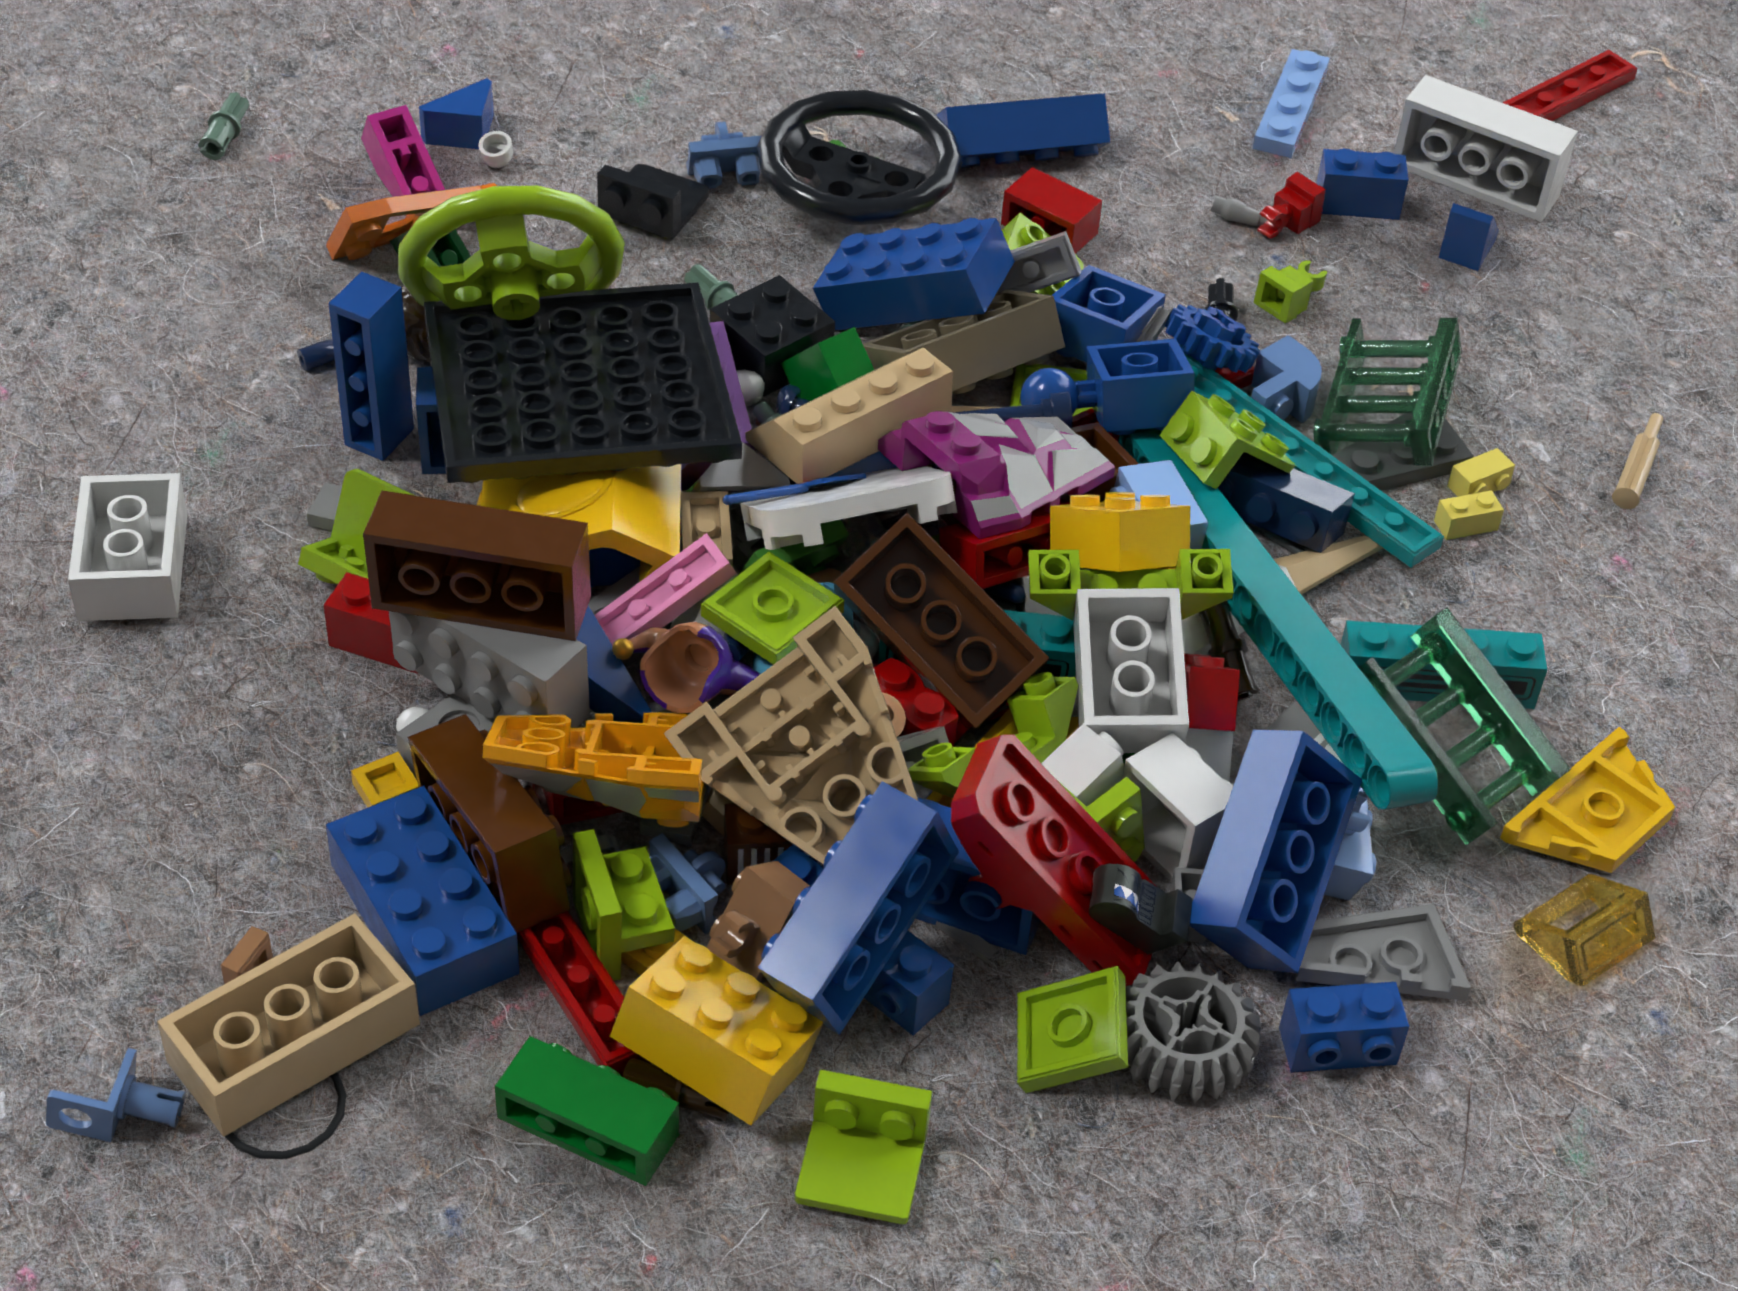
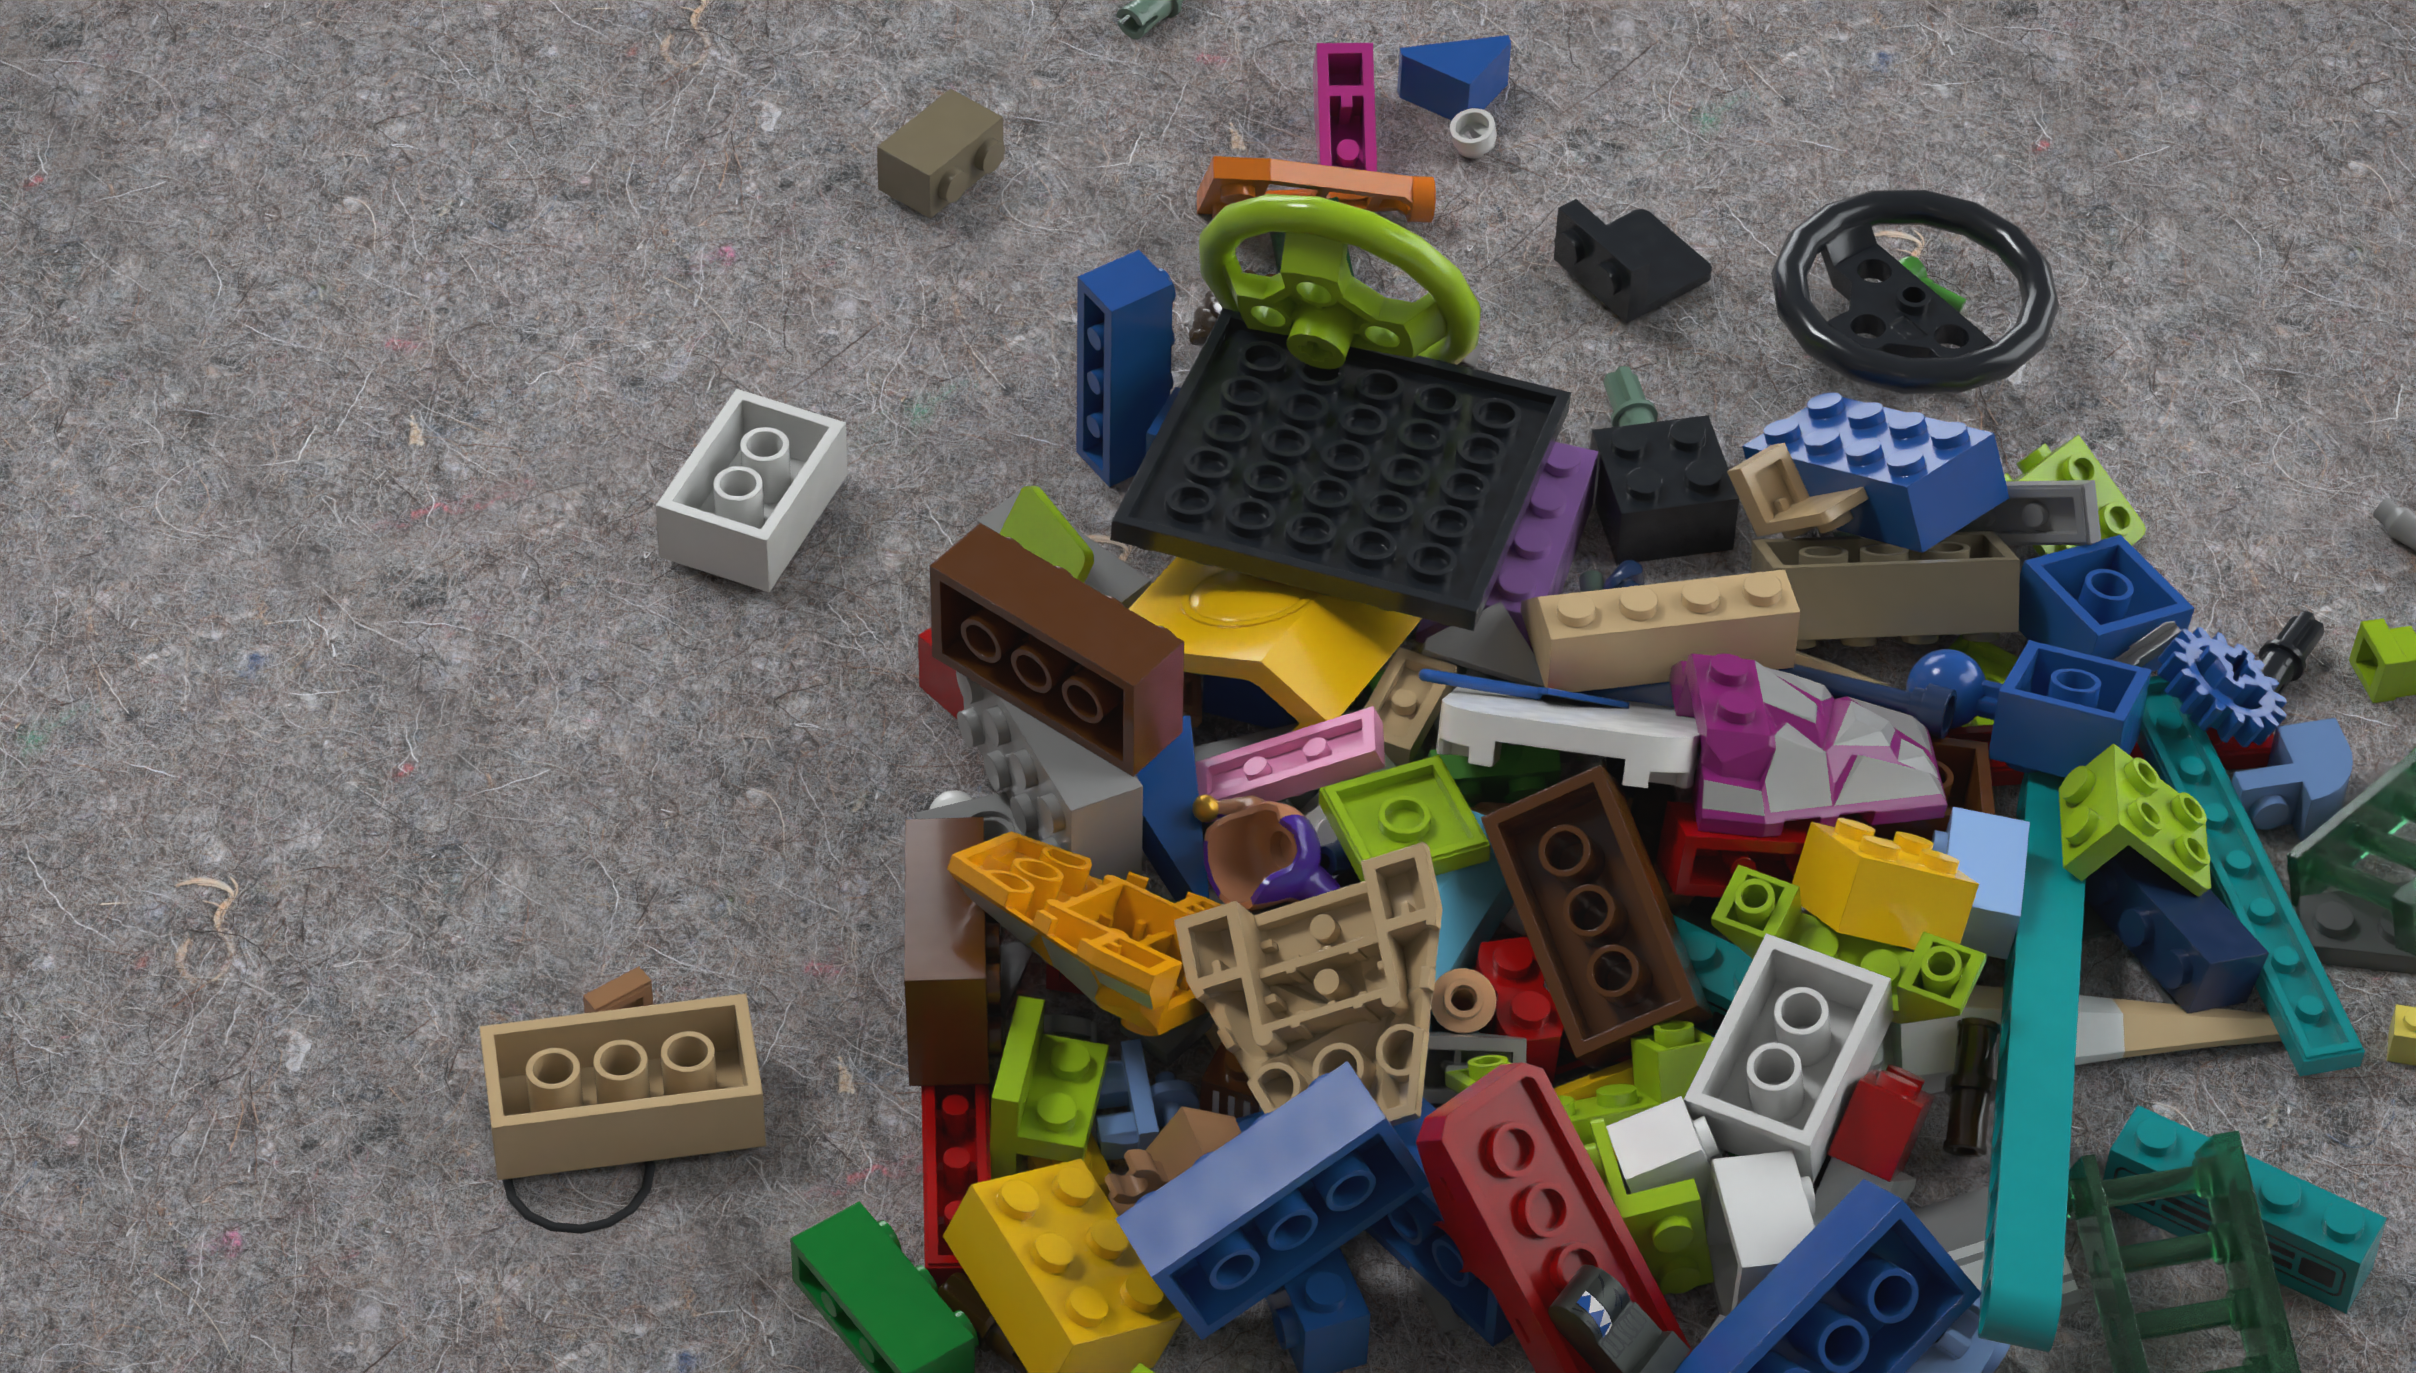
camera: 30 degrees right, 0 degrees up
medium blue bracket [46,1048,186,1142] -> none
blue brick [326,786,520,1016] -> none
yellow plate [351,751,418,808] -> none
medium blue hips [686,122,761,189] -> none
white hinge [736,370,765,406] -> none
green brick [781,327,875,401] -> none
blue slope [936,93,1110,168] -> none
red brick [1001,167,1103,254] -> none
none -> dark tan brick [877,89,1005,219]
none -> tan bracket [1727,442,1869,538]

